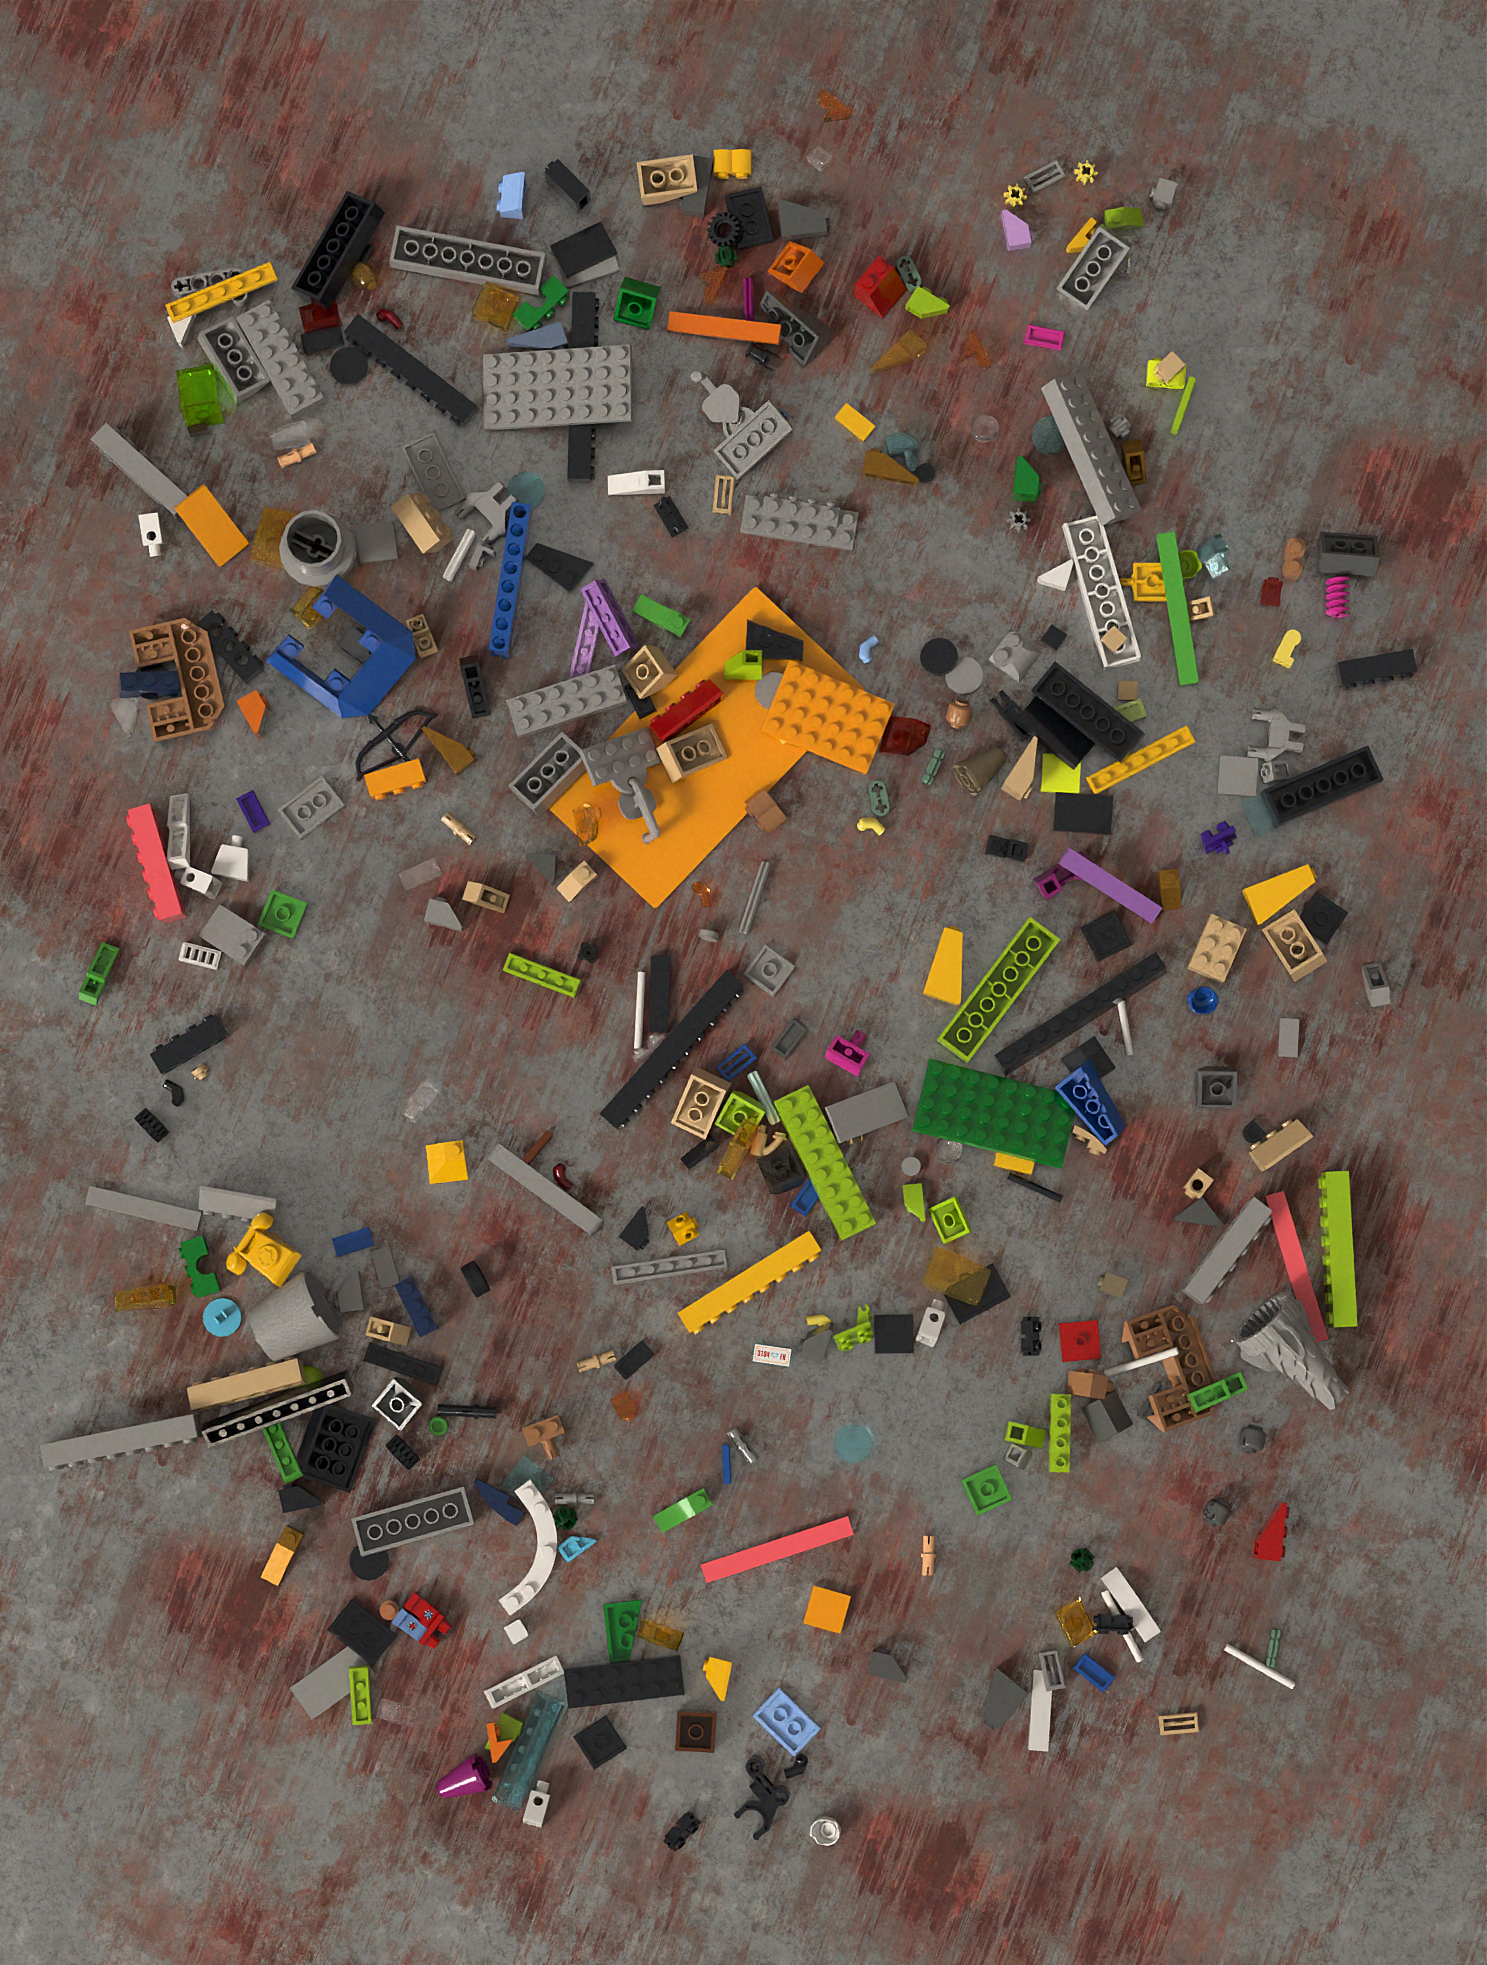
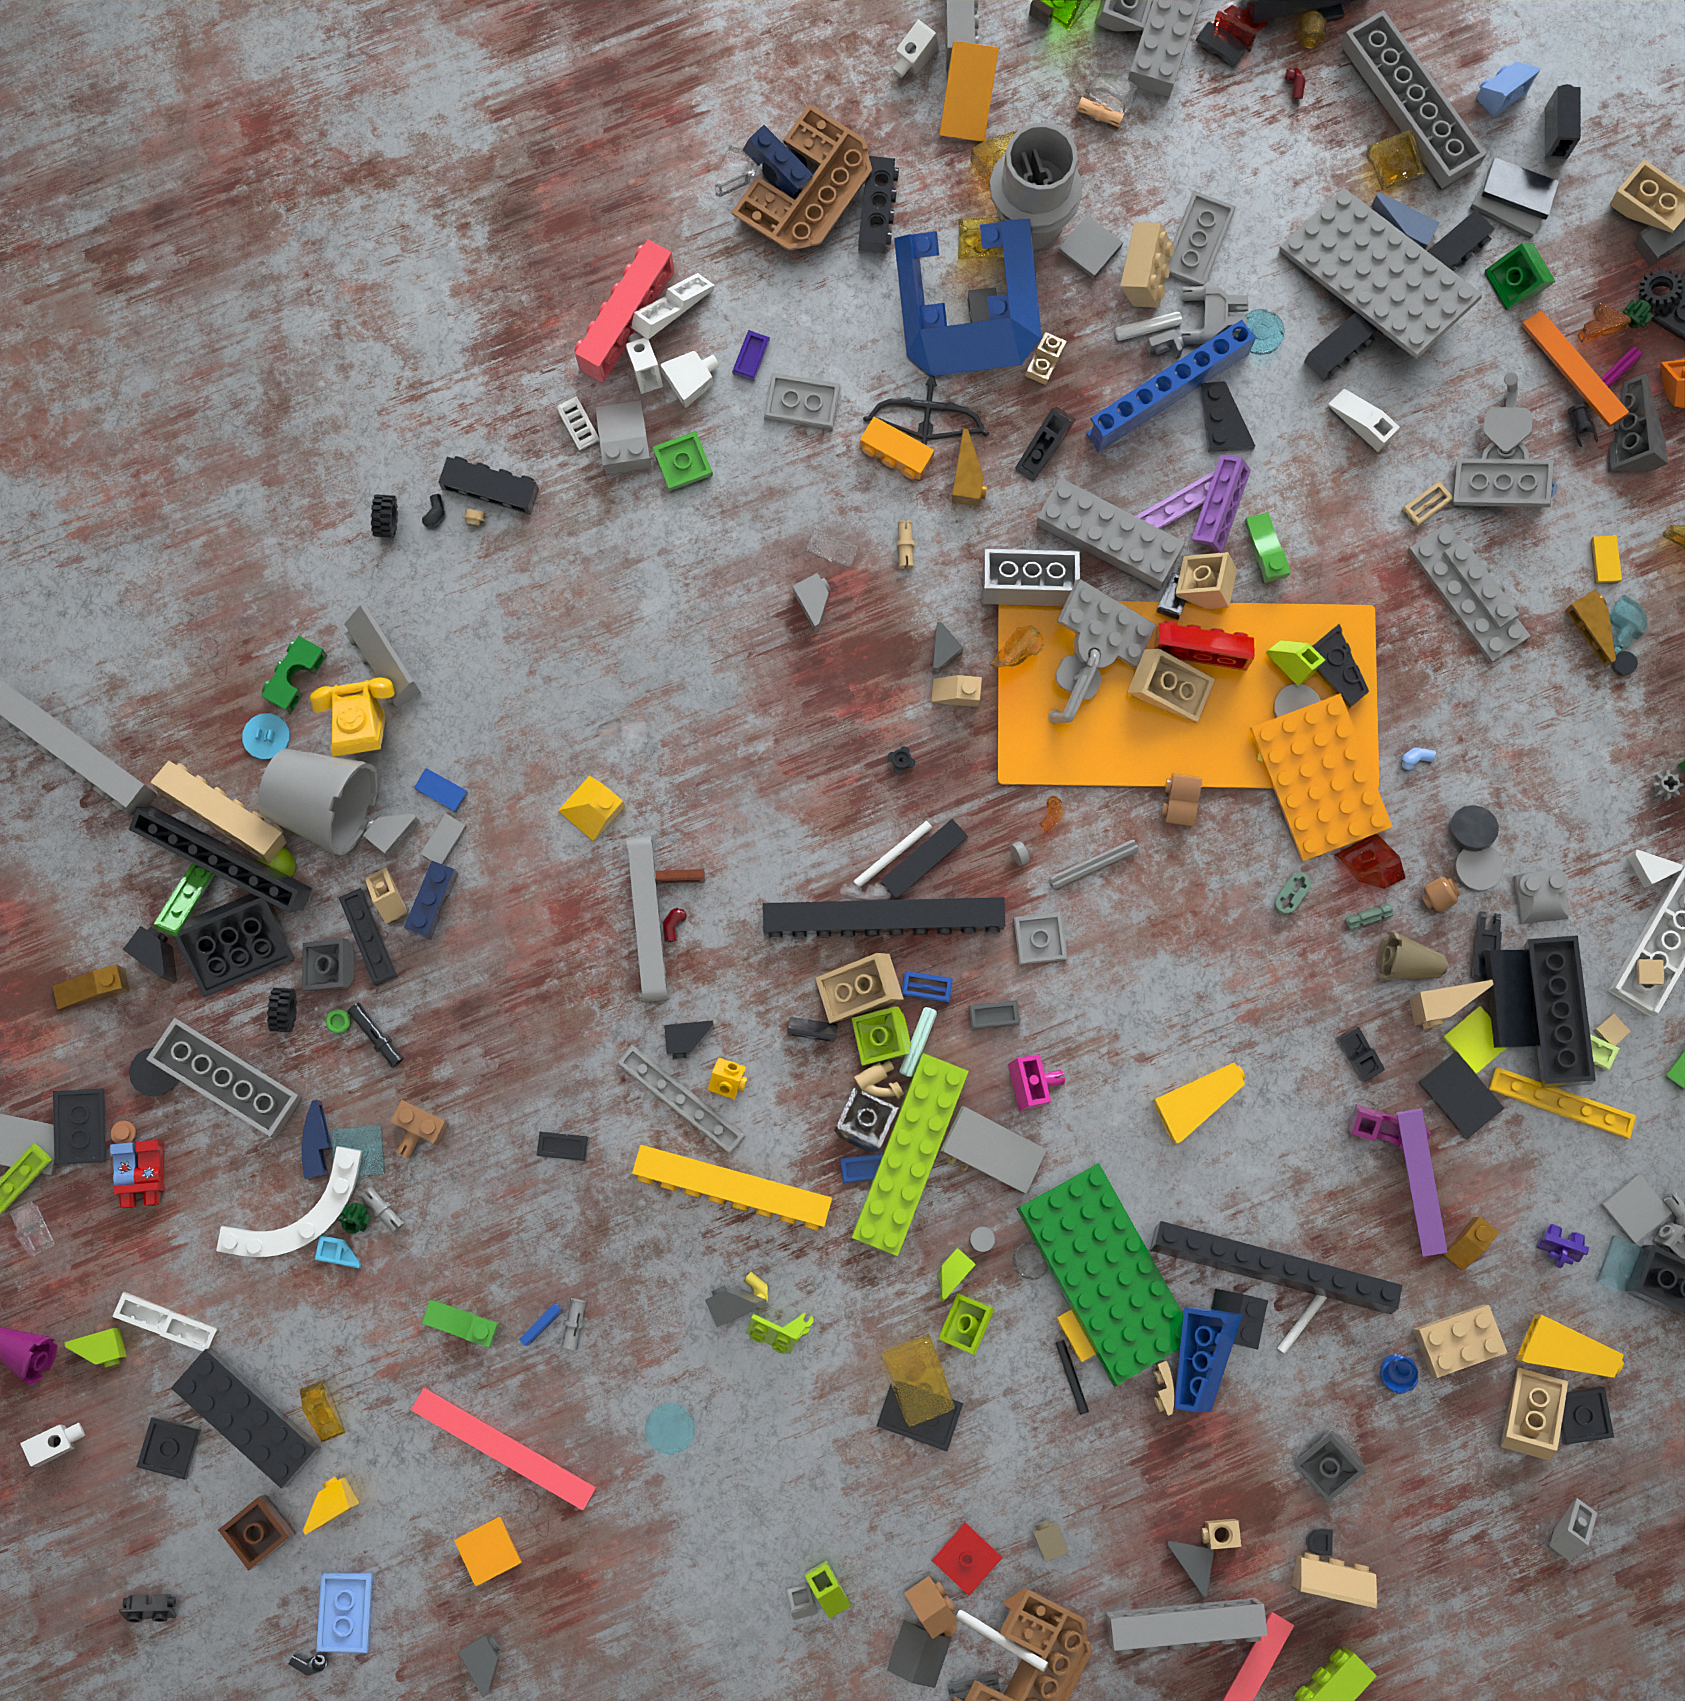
camera: 45 degrees right, 5 degrees down
bright green slope [79,942,120,1006] -> none
light grey tile [85,1186,202,1231] -> none
clear yellow slope [114,1283,176,1312] -> none
orange slope [237,690,270,739] -> none
black tile [330,347,368,385] -> none
black brick [344,314,478,427] -> none
black tyre [461,1260,490,1298] -> none
tan slope [462,881,510,913] -> none
orange slope [486,1721,514,1763] -> none
clear light blue brick [492,1691,566,1811] -> none
lime tile [503,953,581,998] -> none
slope [504,1618,530,1645] -> none
green arch [513,275,570,332] -> none
tan pin [576,1349,617,1373] -> none
green wing [603,1600,642,1663] -> none
clear orange brick [610,1391,638,1422] -> none
black hinge [653,496,689,538] -> none
clear yellow slope [716,1118,761,1180] -> none
black piece [734,1756,790,1840] -> none
white tile [752,1343,793,1368] -> none
light yellow arm [857,817,886,835] -> none
black tile [874,1314,914,1354] -> none
white torso [915,1299,946,1347] -> none
light nougat pin [921,1536,936,1575] -> none
lime brick [936,917,1061,1063] -> none
bright green plate [961,1464,1012,1516] -> none
black hinge [1021,1317,1042,1356] -> none
black tile [1041,624,1067,651] -> none
lime brick [1049,1394,1071,1473] -> none
black tile [1080,911,1132,962] -> none
light grey tile [1278,1018,1300,1058] -> none

